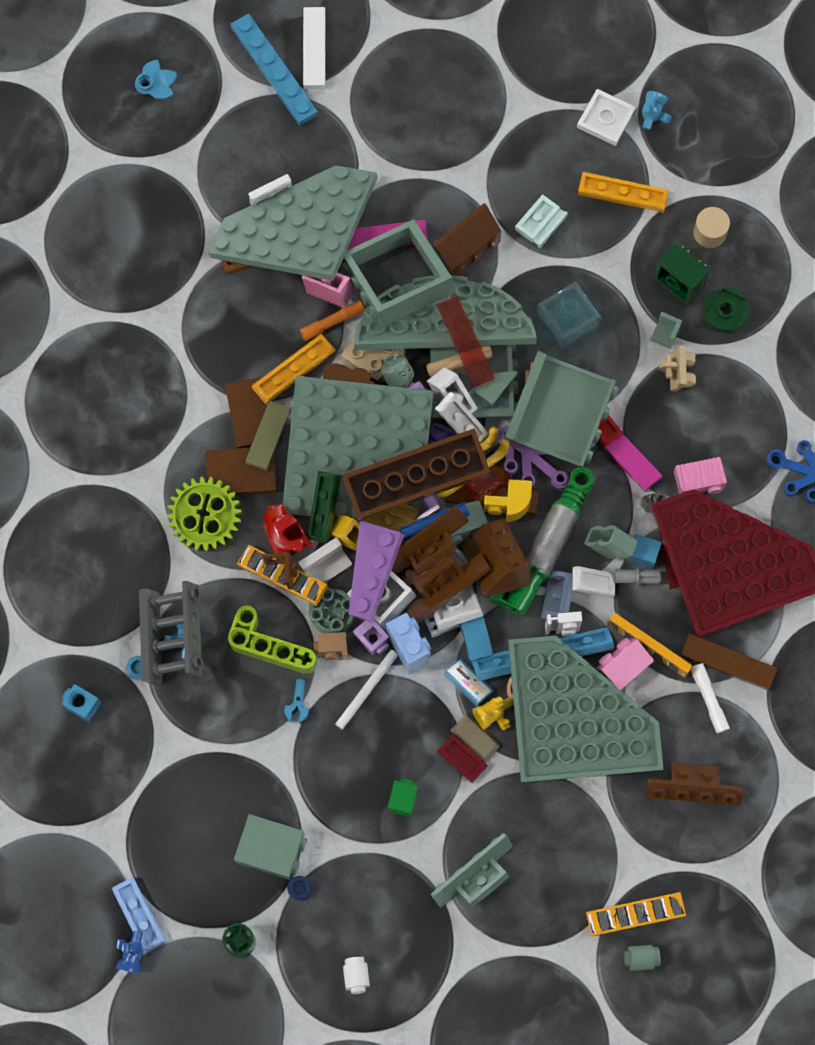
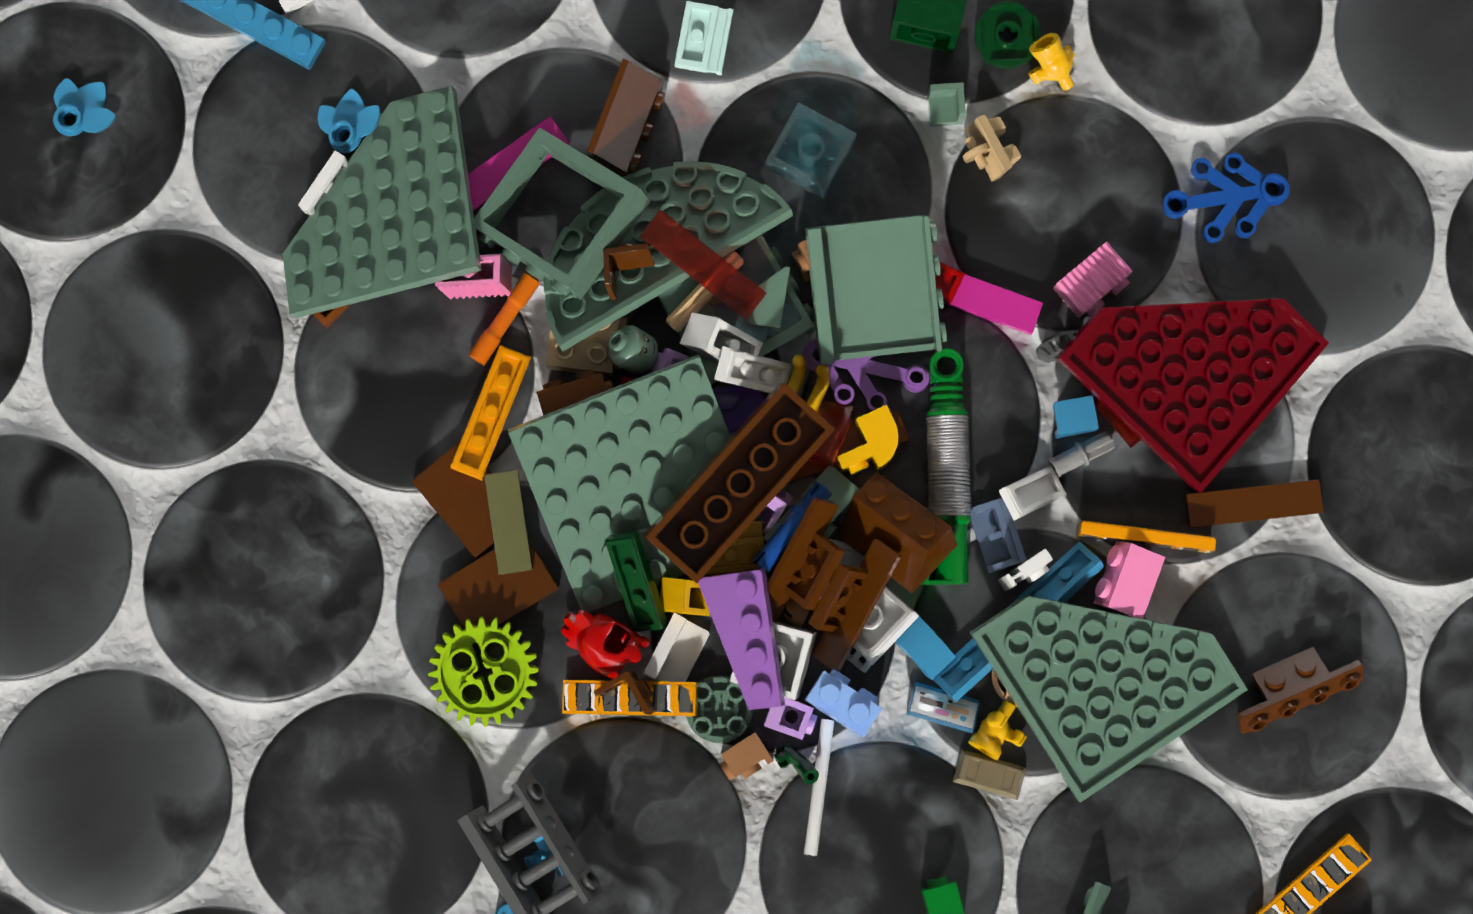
camera: 30 degrees left, 10 degrees up
lime beam [228,606,317,674] -> none
dark azure bar [284,679,309,724] -> none
dark red tile [437,734,488,783] -> none
sand green brick [584,525,638,559] -> none
white piece [691,663,730,734] -> none
none -> dark azure plate [318,89,381,153]
none -> reddish brown bracket [603,243,655,300]
none -> dark green arm [774,746,819,784]
none -> yellow piece [1028,33,1075,91]

